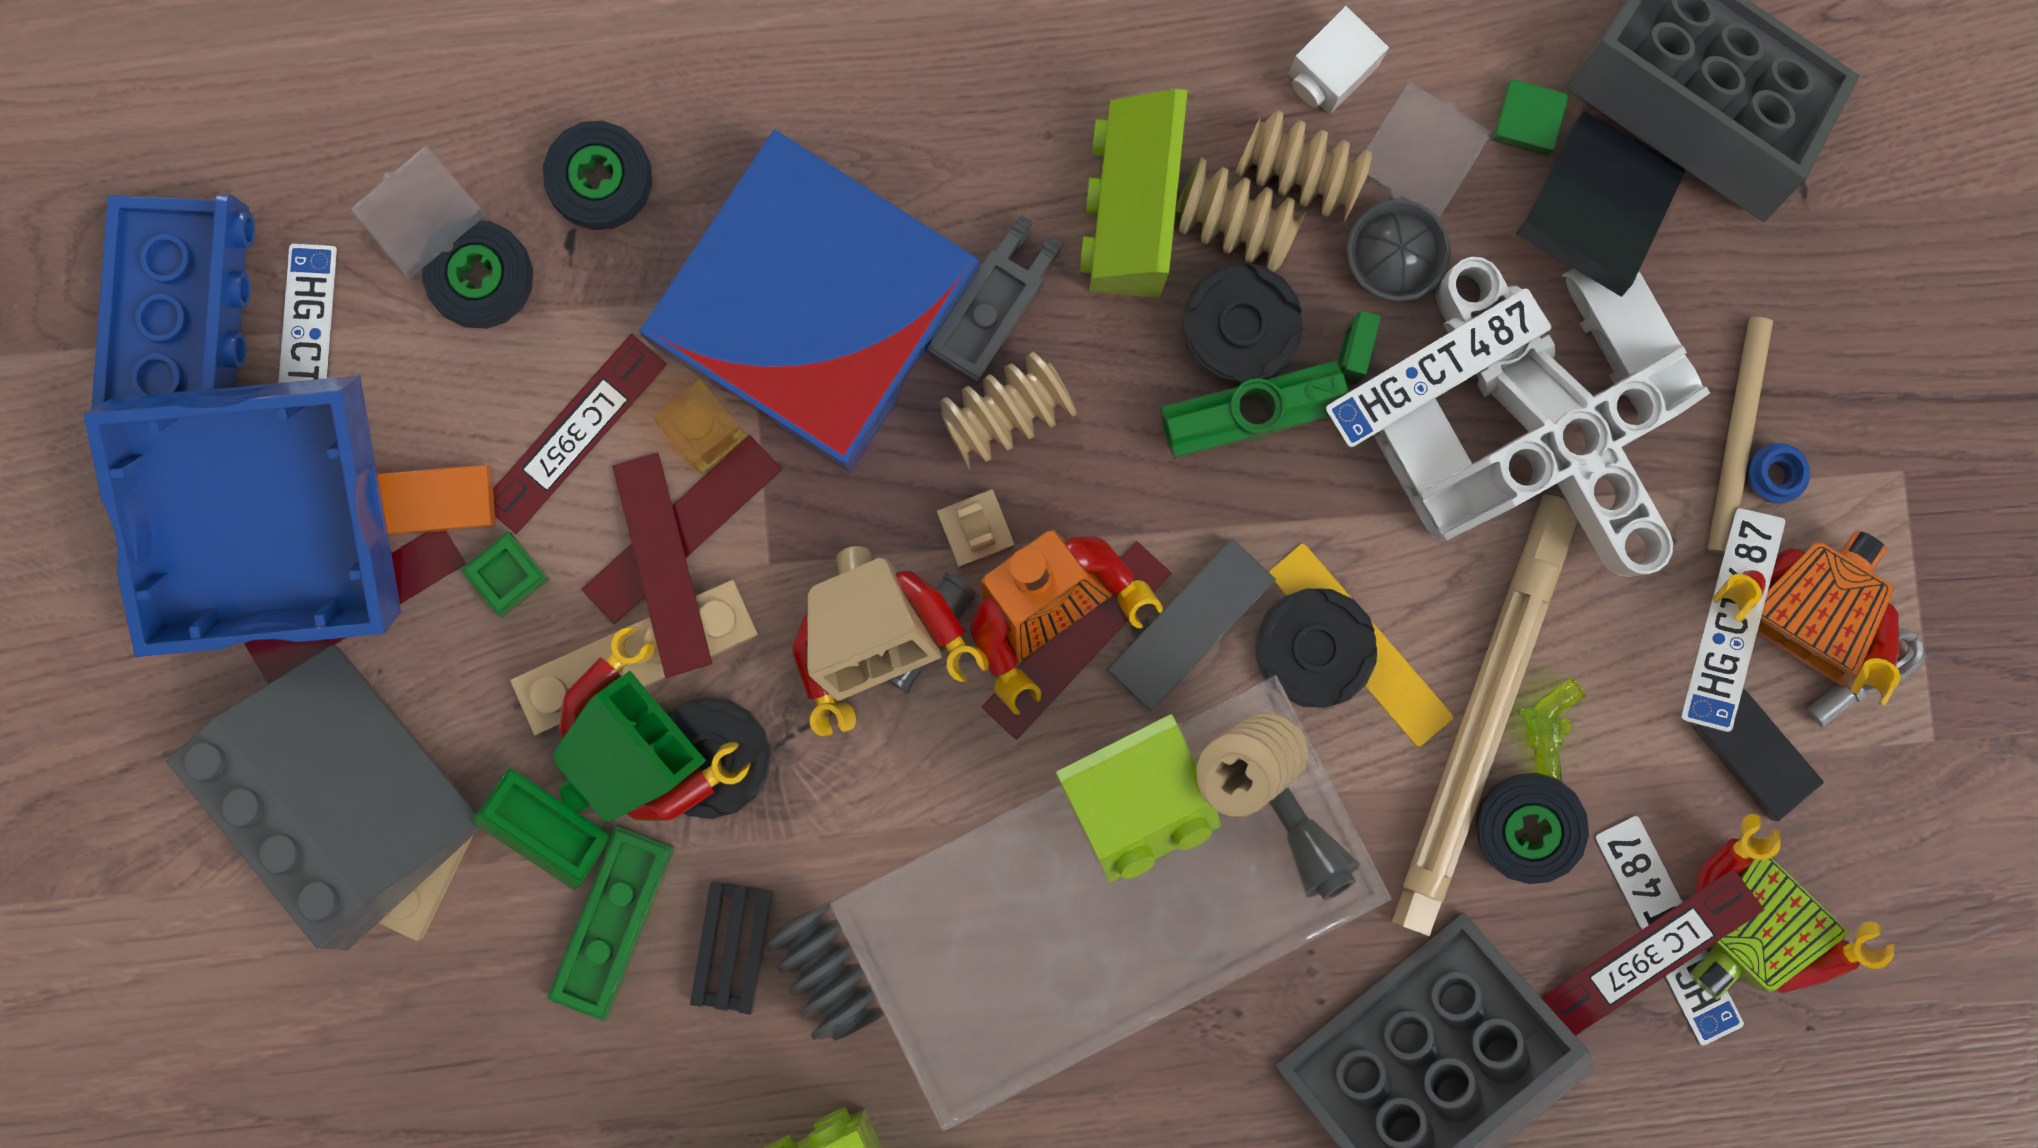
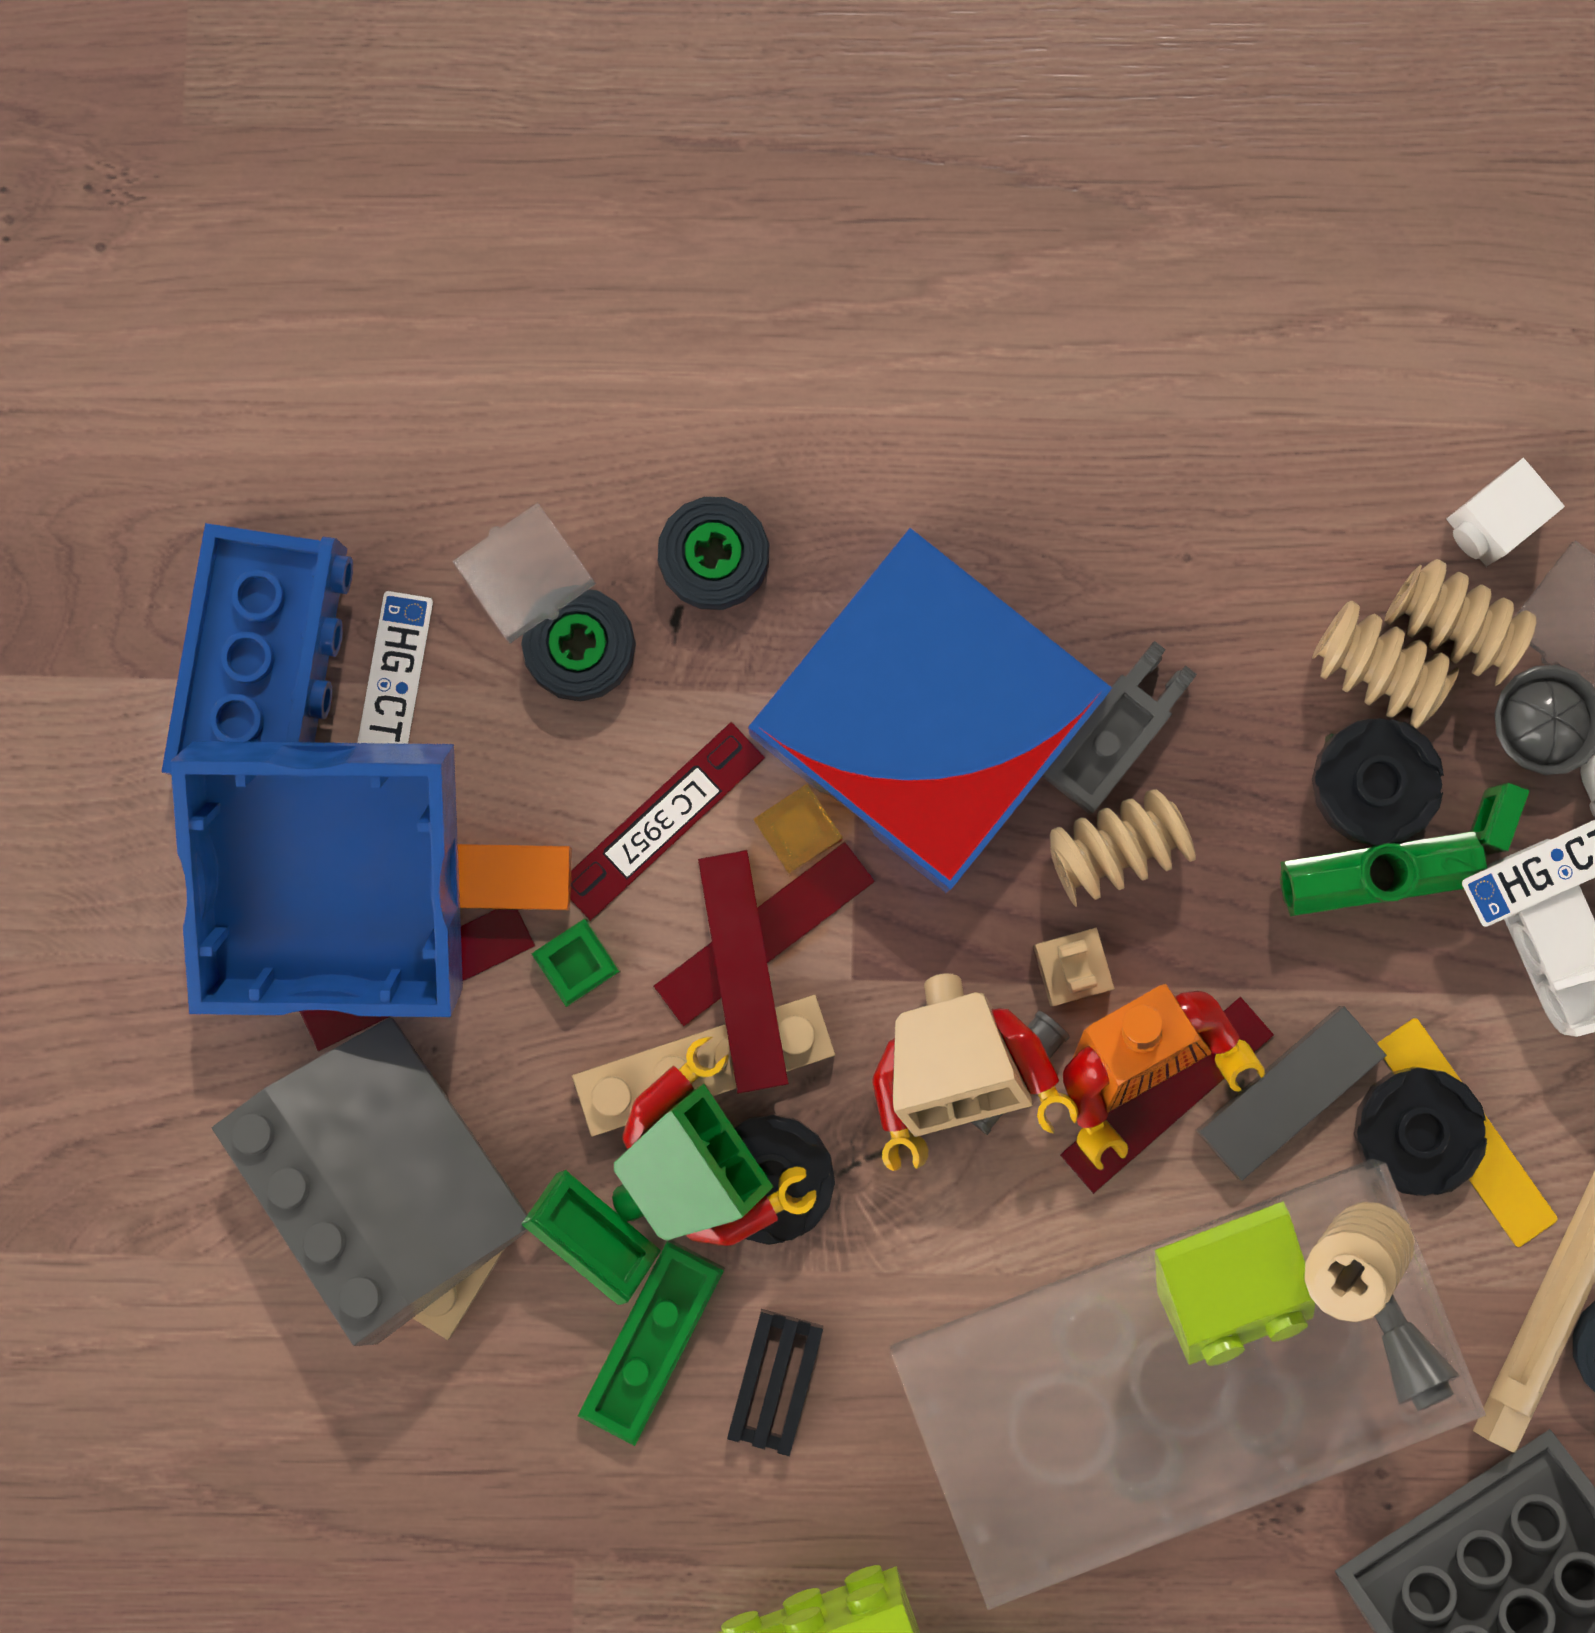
camera: 15 degrees right, 0 degrees up
dark grey piece [766,901,888,1041] -> none
lime slope [1079,89,1188,299] -> none

